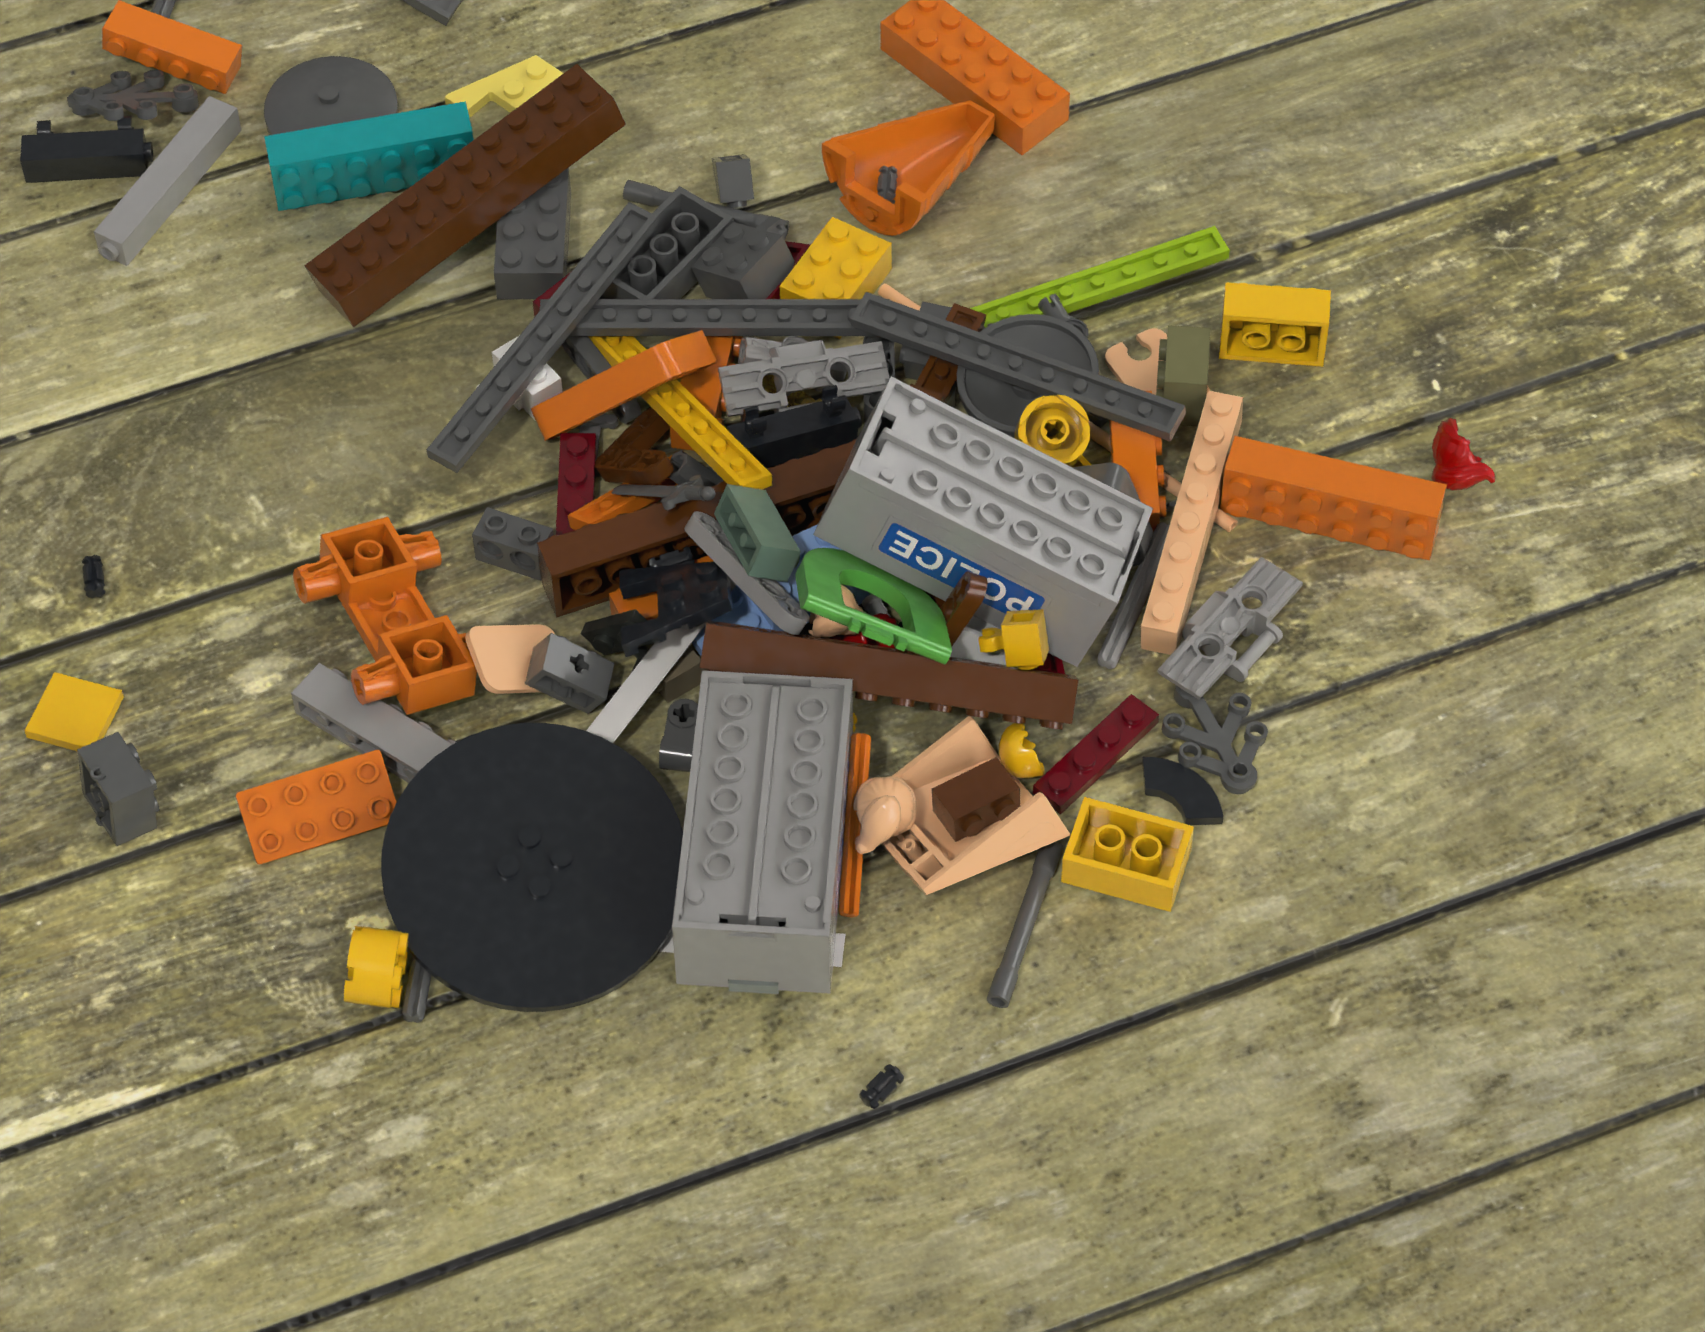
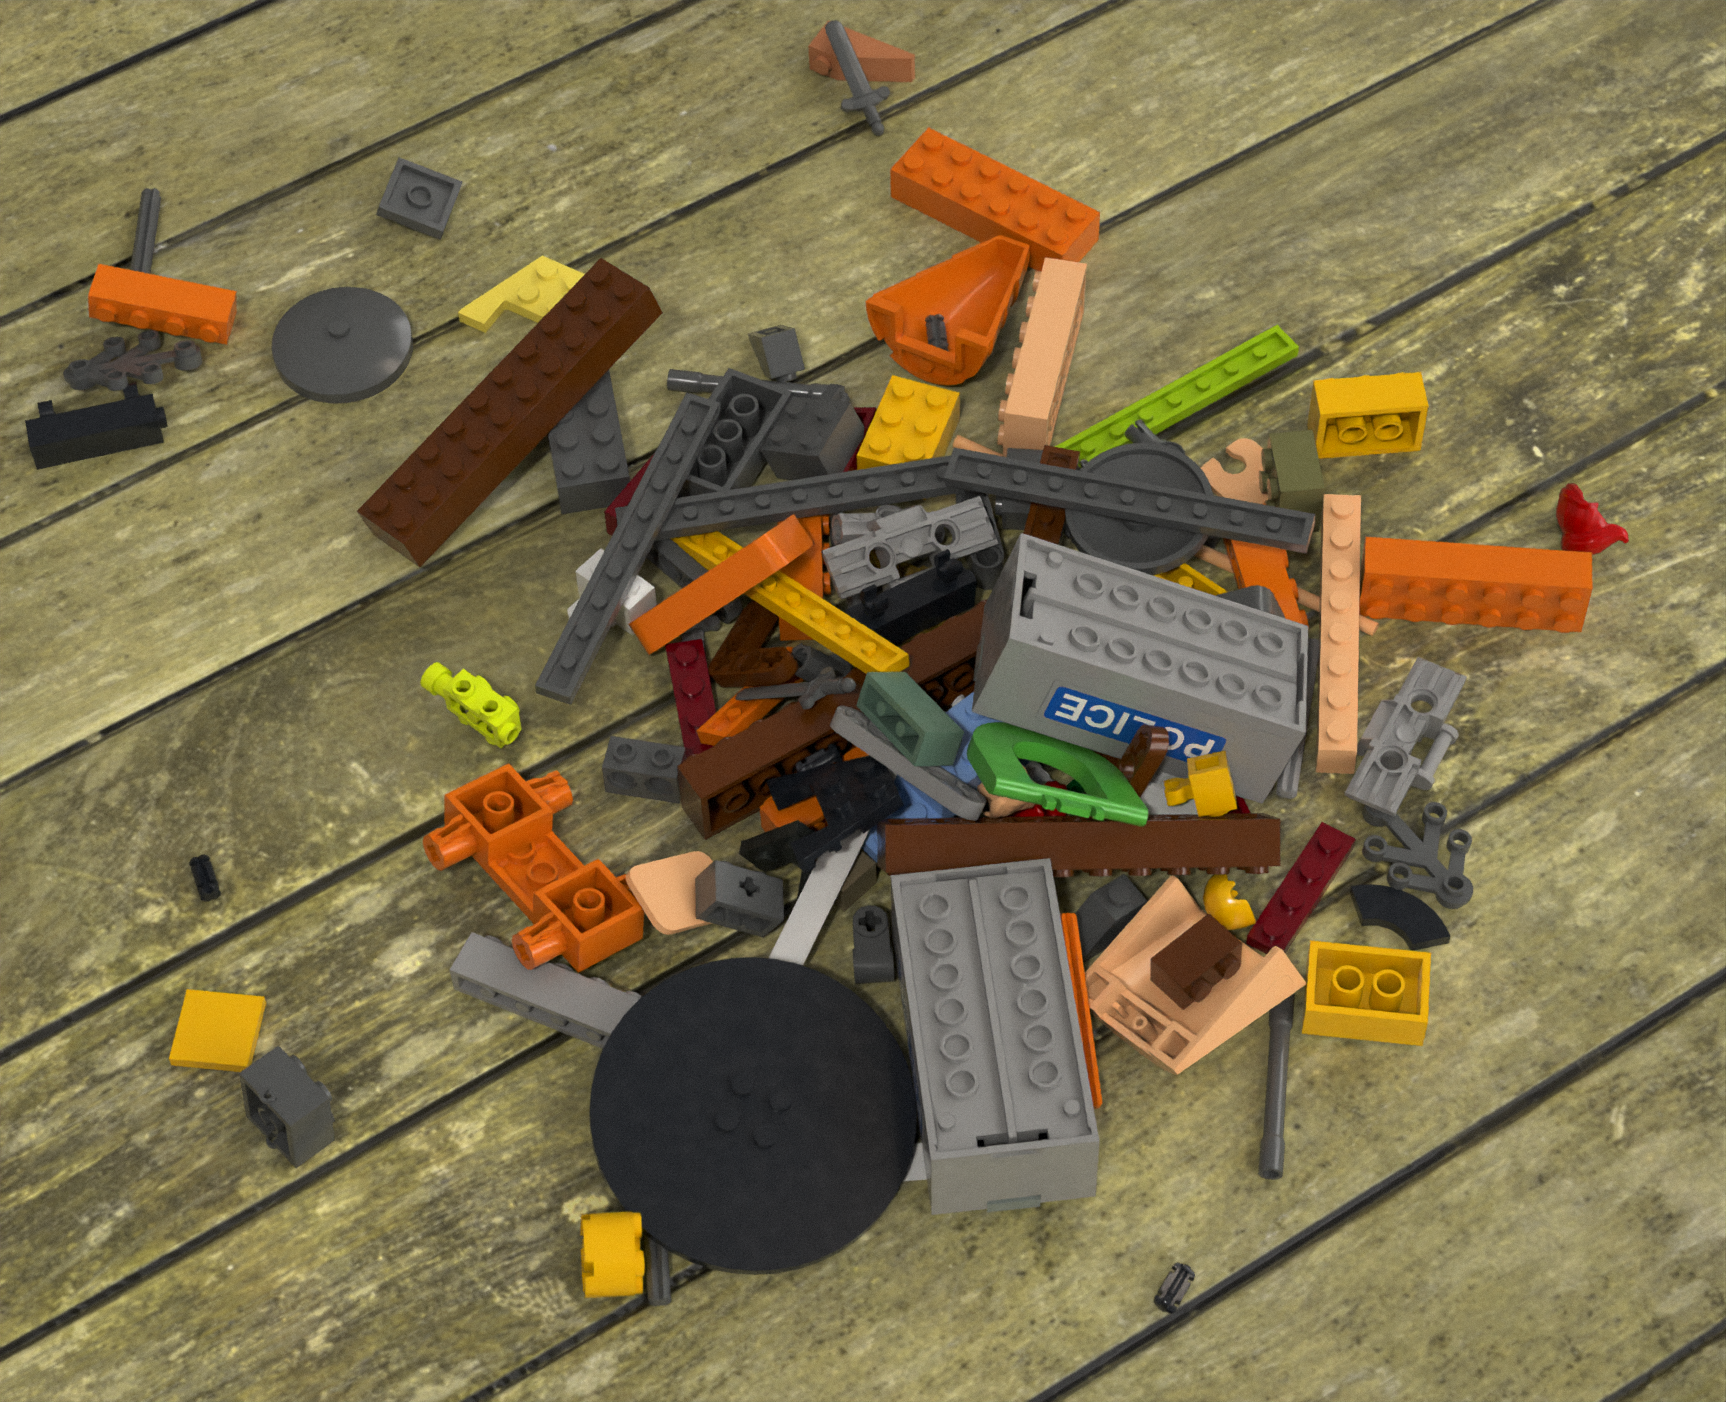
camera: 10 degrees left, 0 degrees up
light grey brick [94,96,241,266] -> none
orange bracket [236,750,397,864] -> none
teal brick [264,101,474,211] -> none
light nougat hair [853,776,916,854] -> none
yellow brick [1014,395,1090,467] -> none
none -> neon yellow brick [420,662,522,748]
none -> light nougat brick [997,257,1087,457]
none -> dark grey slope [1075,874,1148,963]

